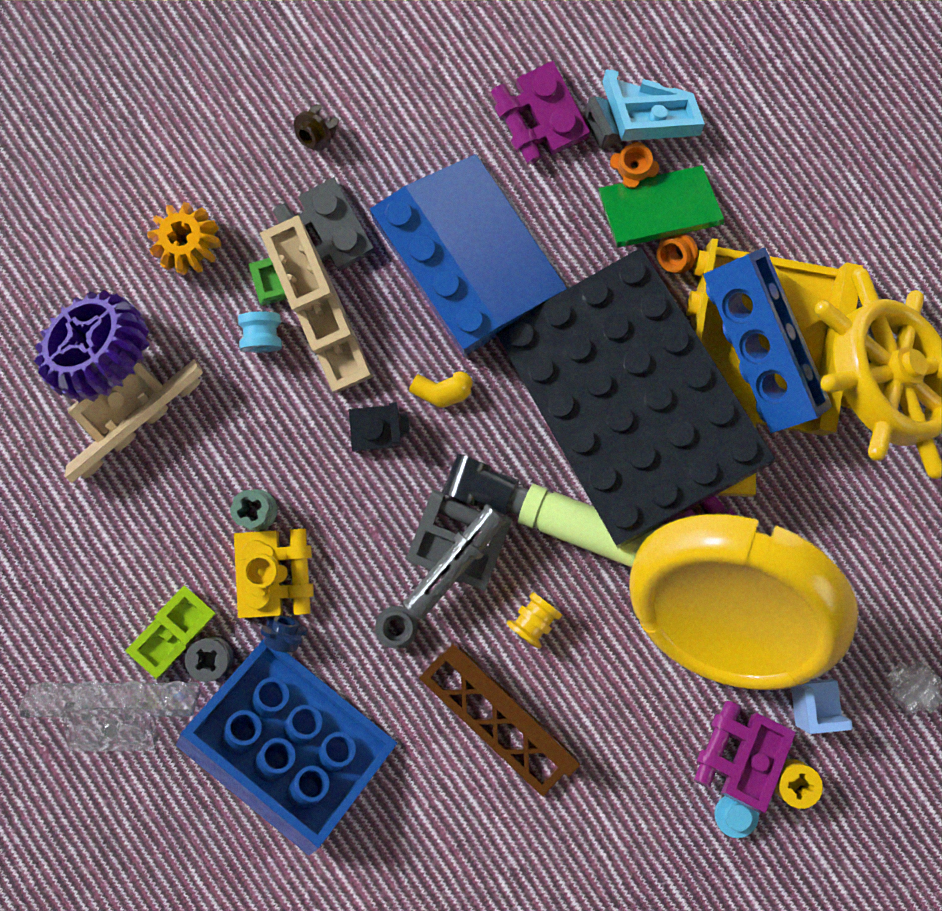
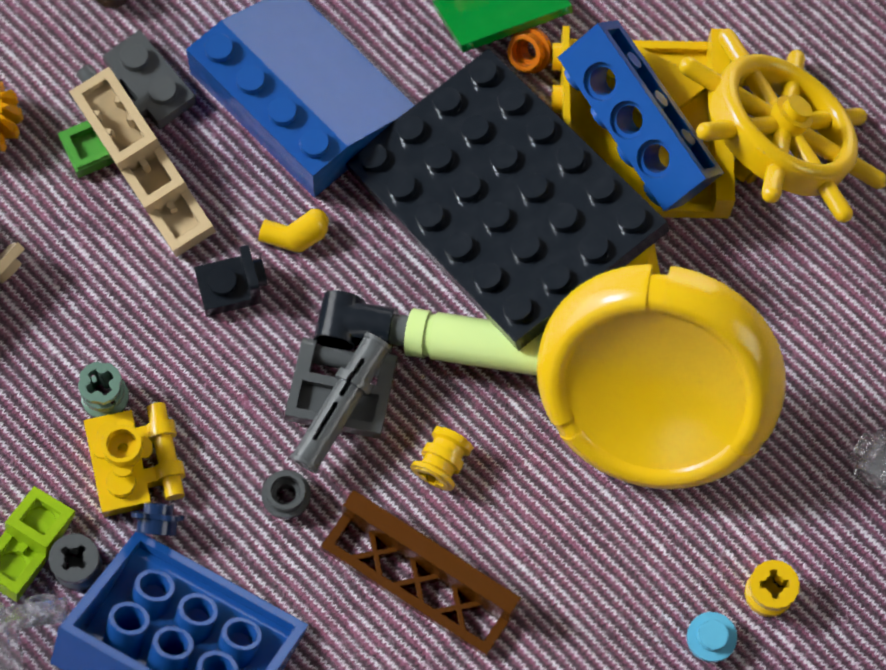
camera: 15 degrees left, 15 degrees down
medium azure wheel [238,311,282,352] -> none
magenta plate [694,701,796,814] -> none
light blue panel [791,679,853,734] -> none

